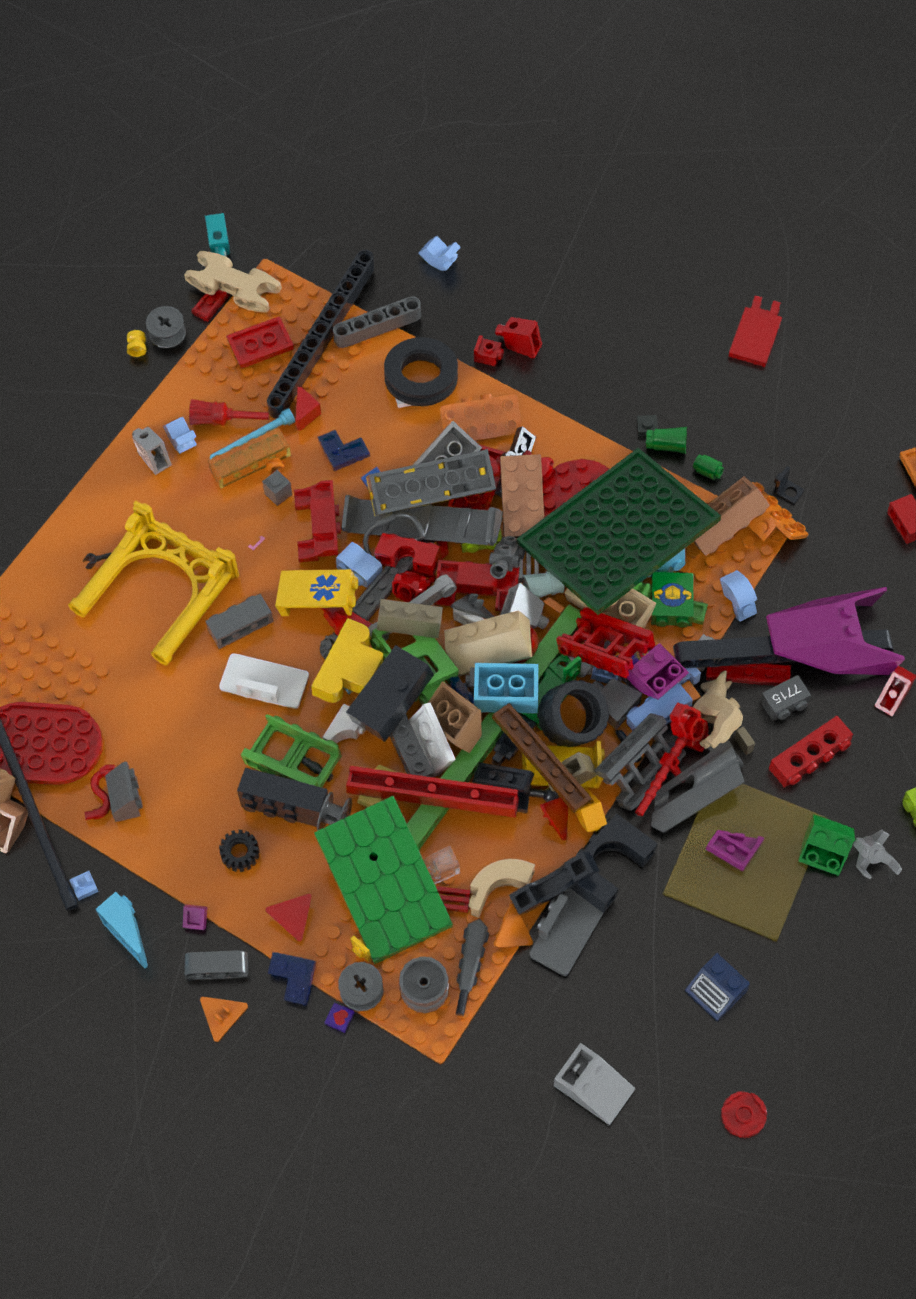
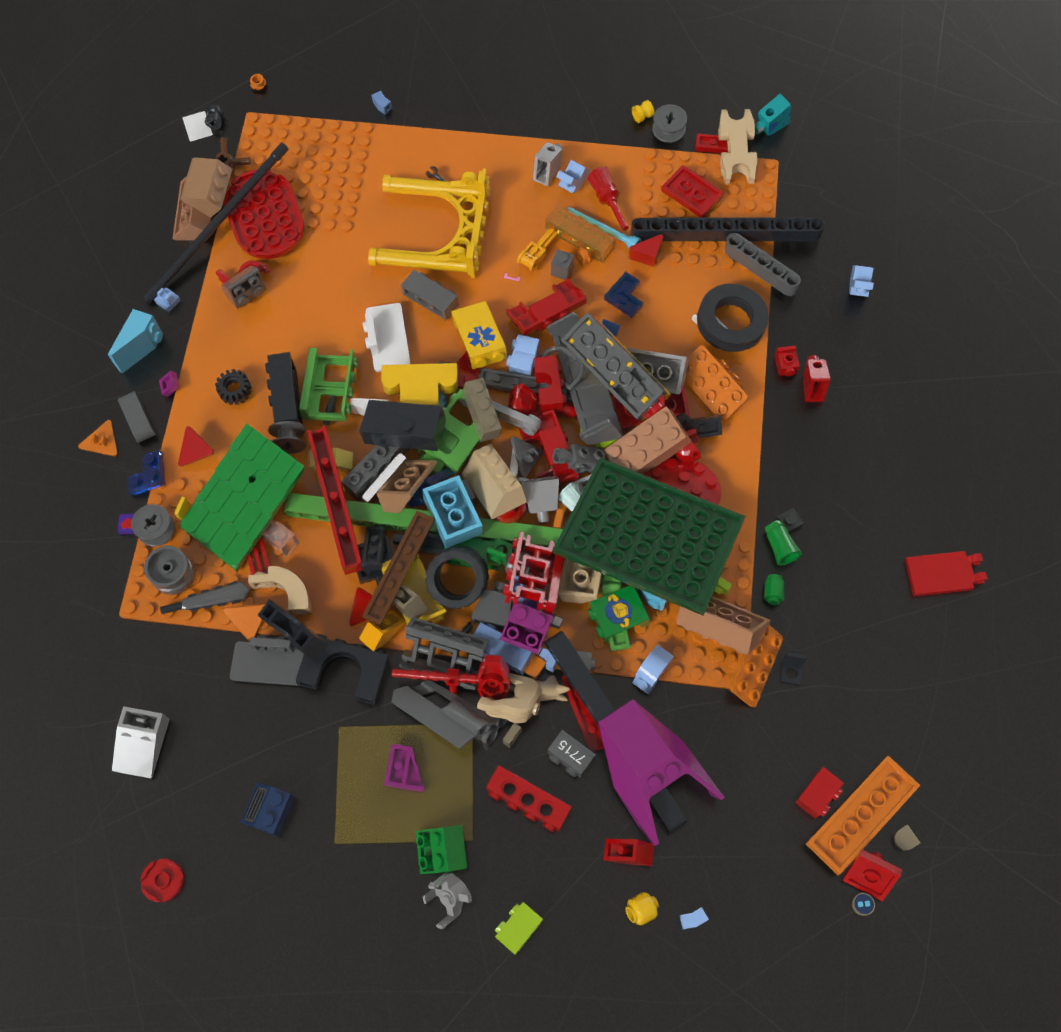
camera: 65 degrees right, 5 degrees up
none -> light orange connector [517,228,557,272]

